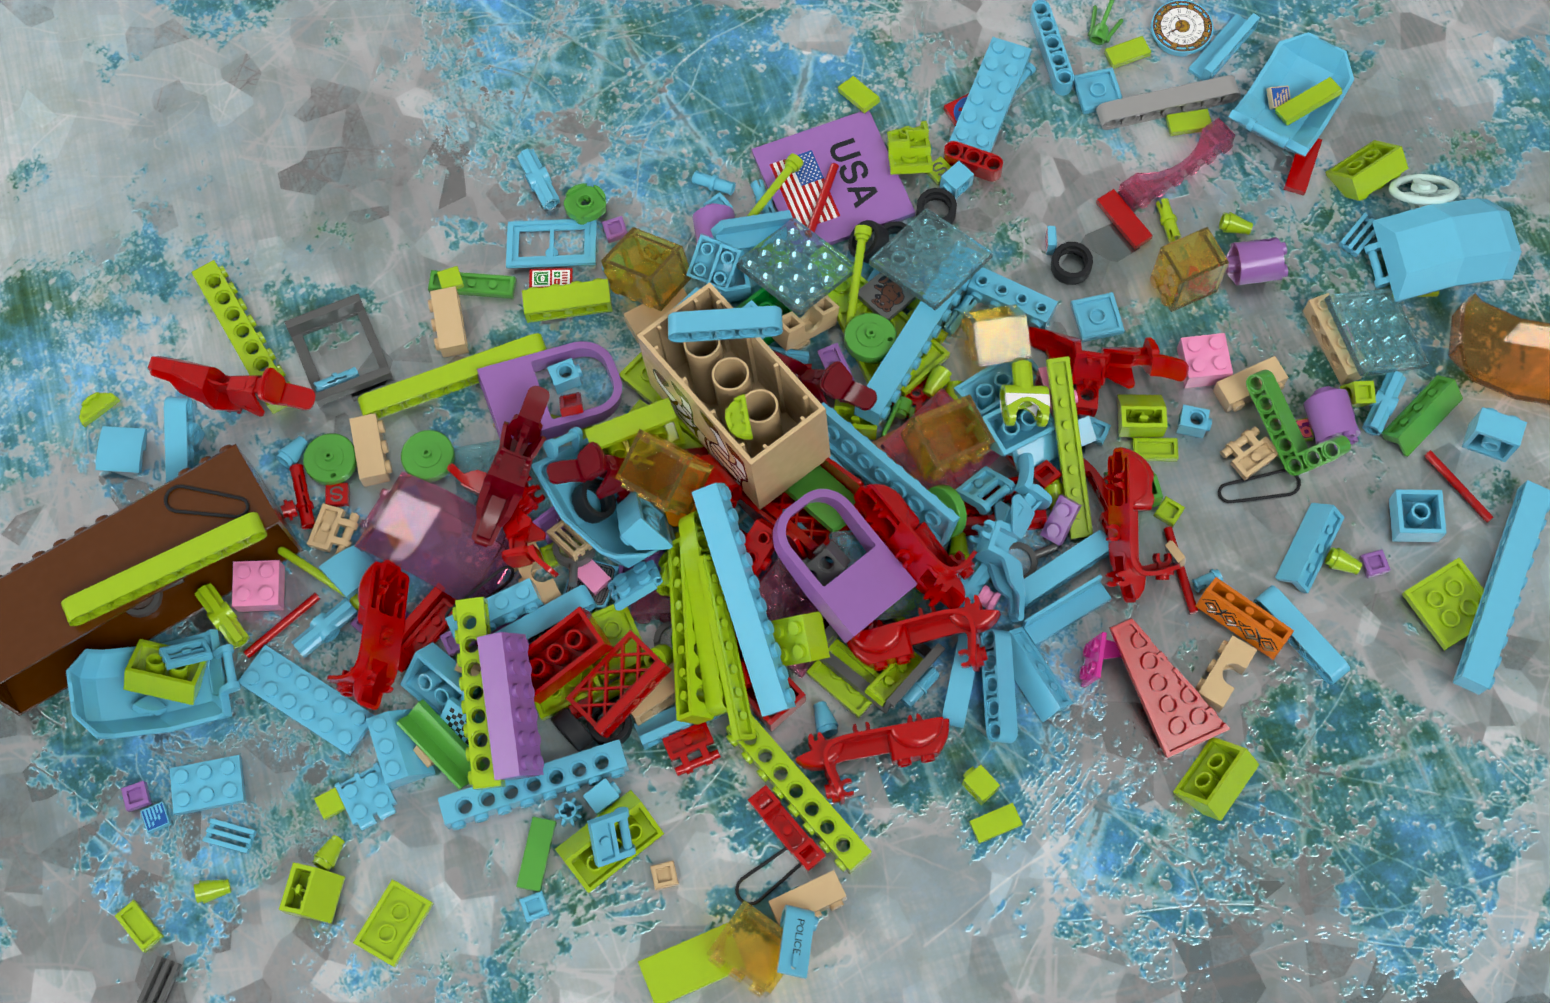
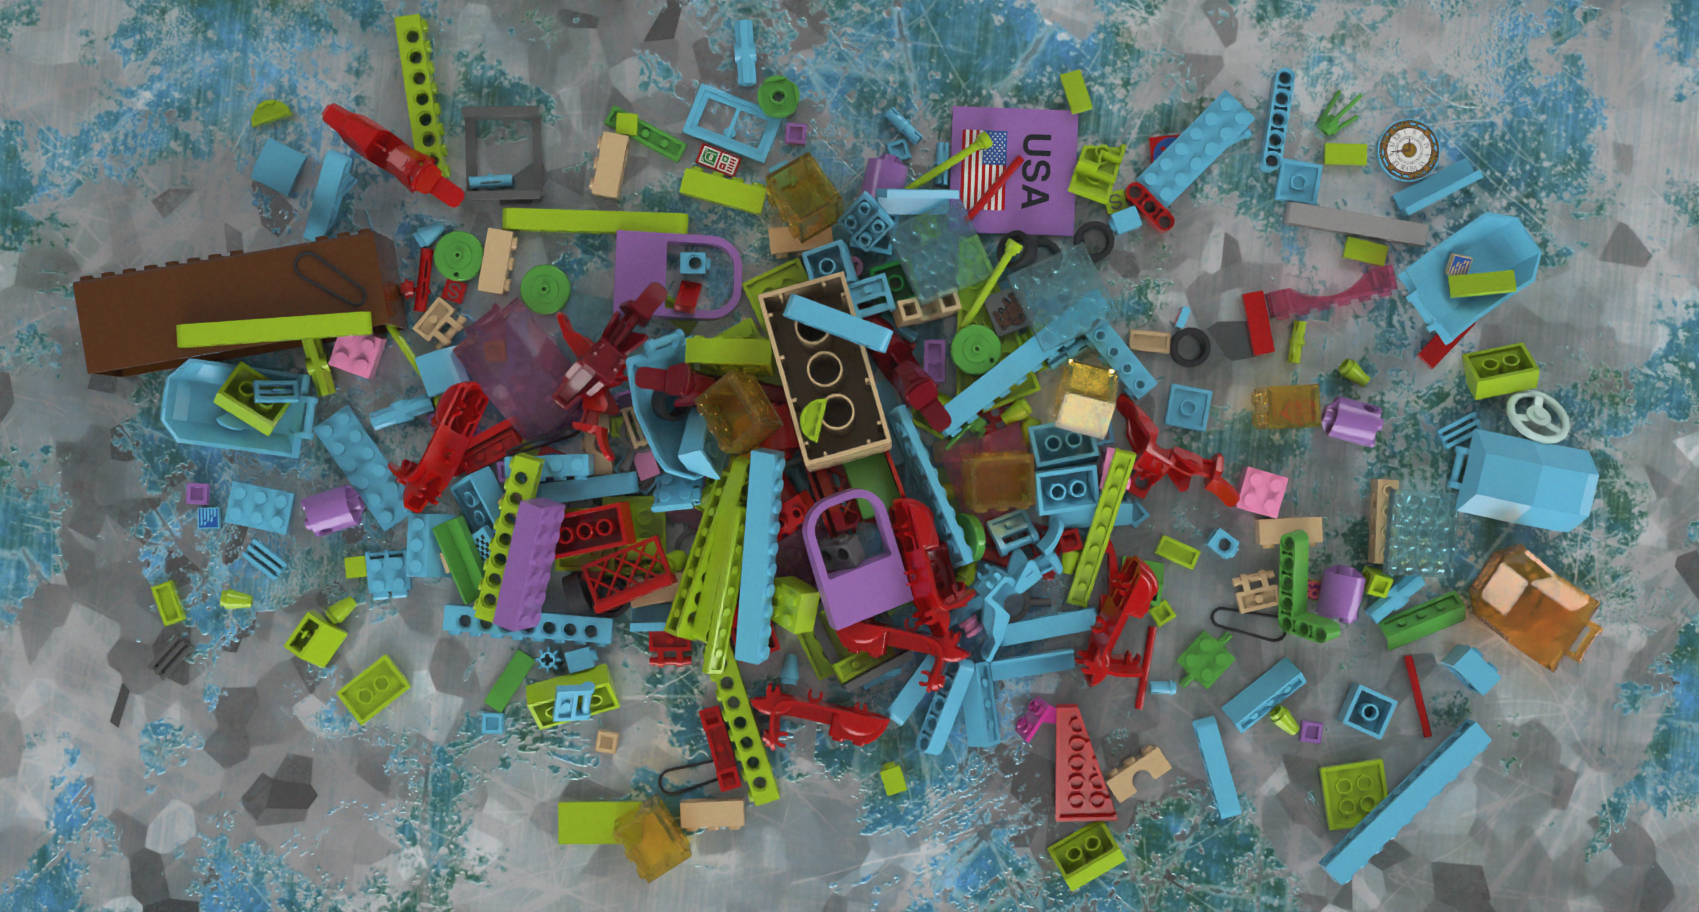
camera: 20 degrees right, 20 degrees up
red bar [243,593,321,658] -> none
medium azure door [777,905,818,979] -> none
lime tile [969,803,1023,844] -> none
lime connector [1000,360,1050,427] -> none
medium lavender plate [1040,495,1082,546] -> none
lime slope [1117,394,1167,437] -> none
tan tile [1165,541,1186,567] -> none
orange brick [1196,577,1294,660] -> none
none -> medium lavender cylinder [301,484,365,537]
none -> tan tile [1127,329,1171,354]
none -> bright green plate [1176,630,1236,689]

